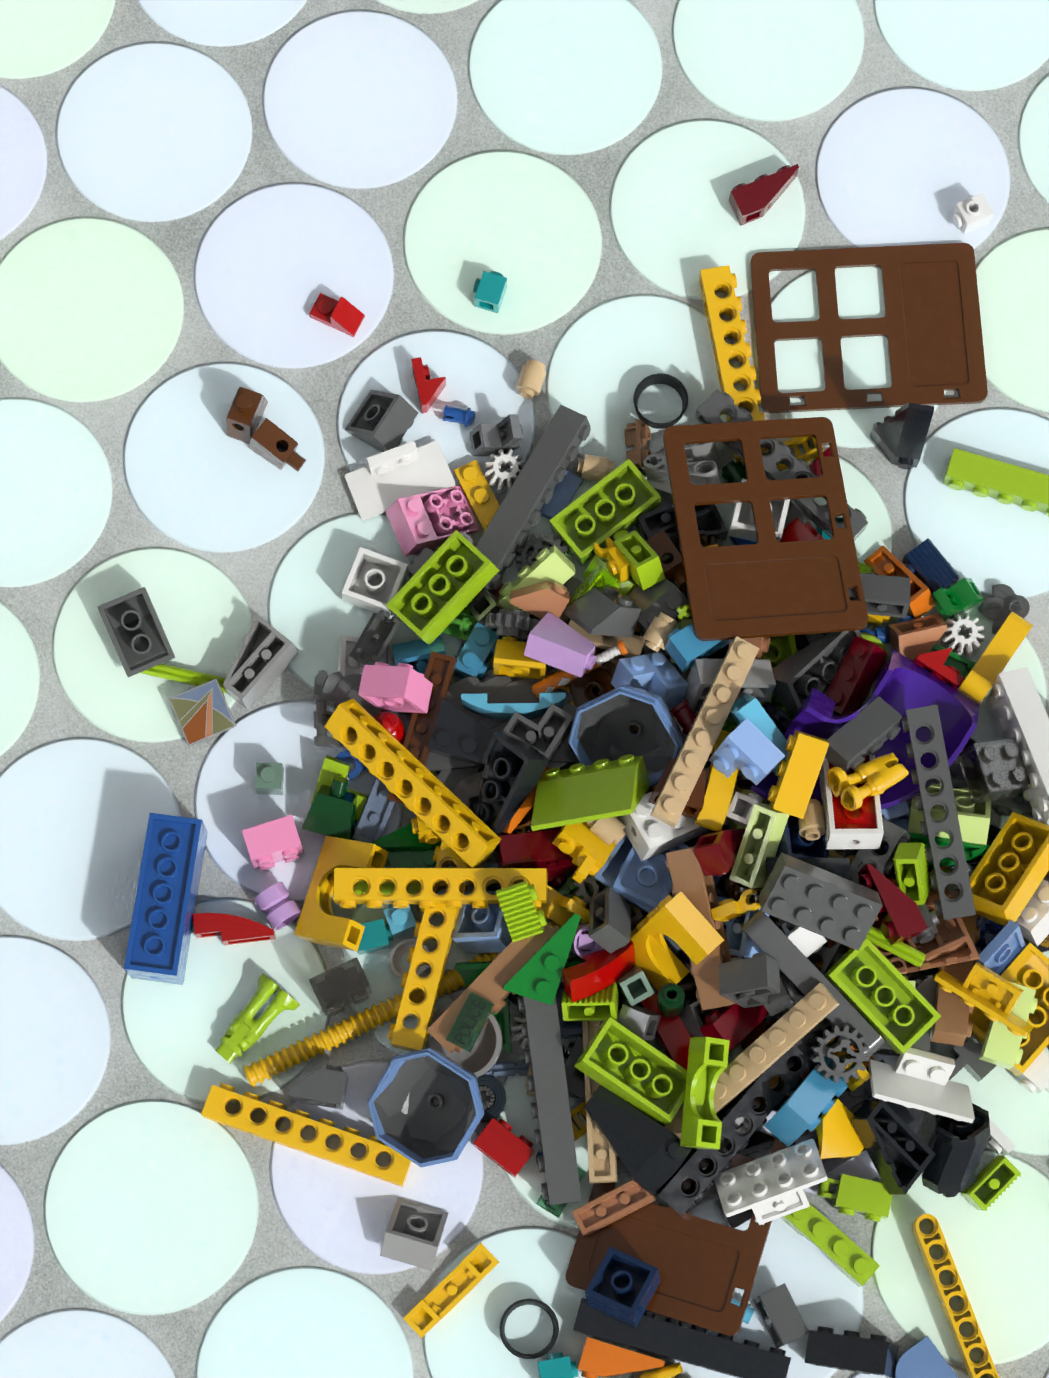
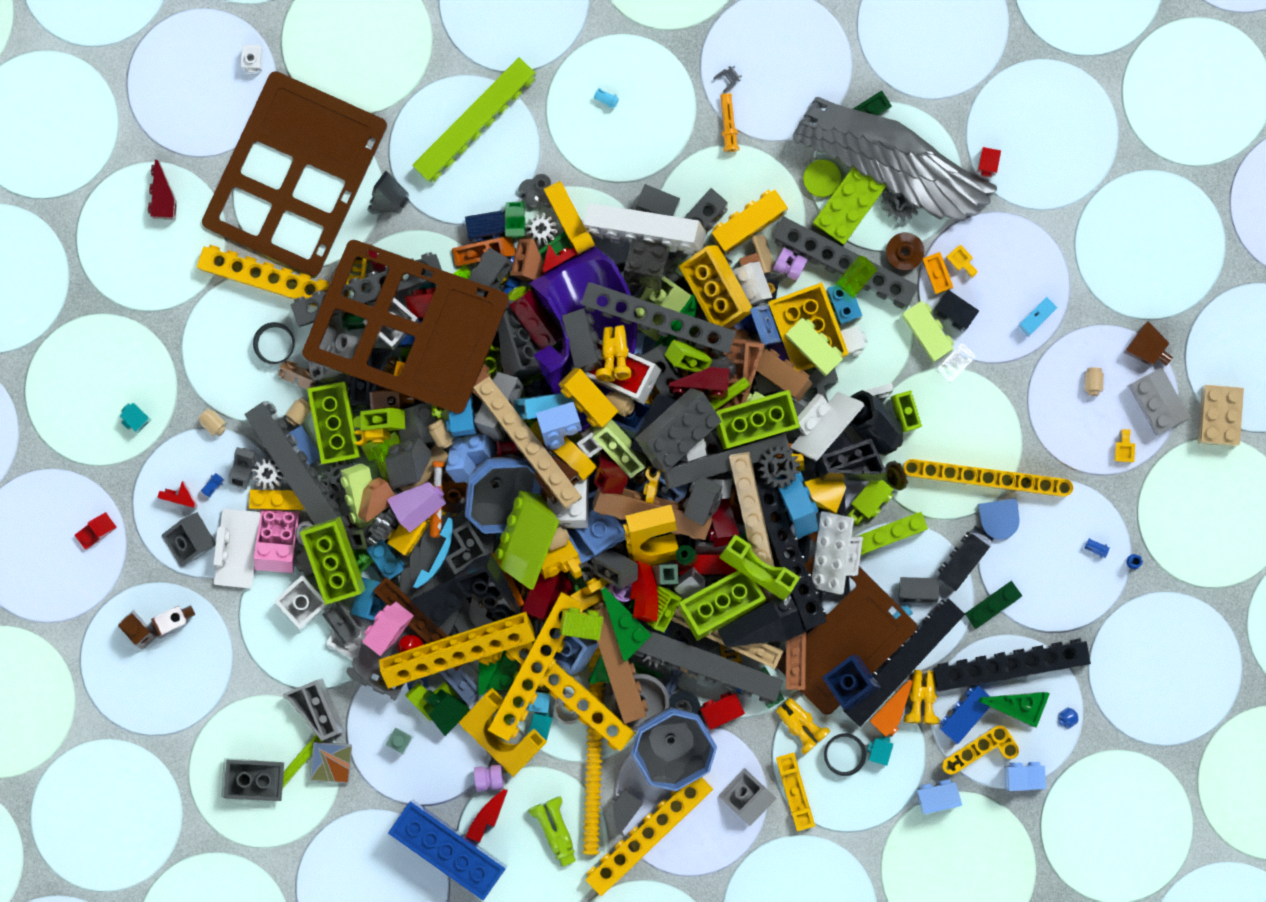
camera: 55 degrees left, 10 degrees up
bright pink brick [242,815,304,871] -> none
clear smoke brick [308,957,372,1016] -> none
clear green tile [446,992,495,1052] -> none
yellow bracket [934,962,1034,1037] -> none
none -> yellow piece [775,697,831,755]
none -> dark brown gear [885,460,908,491]

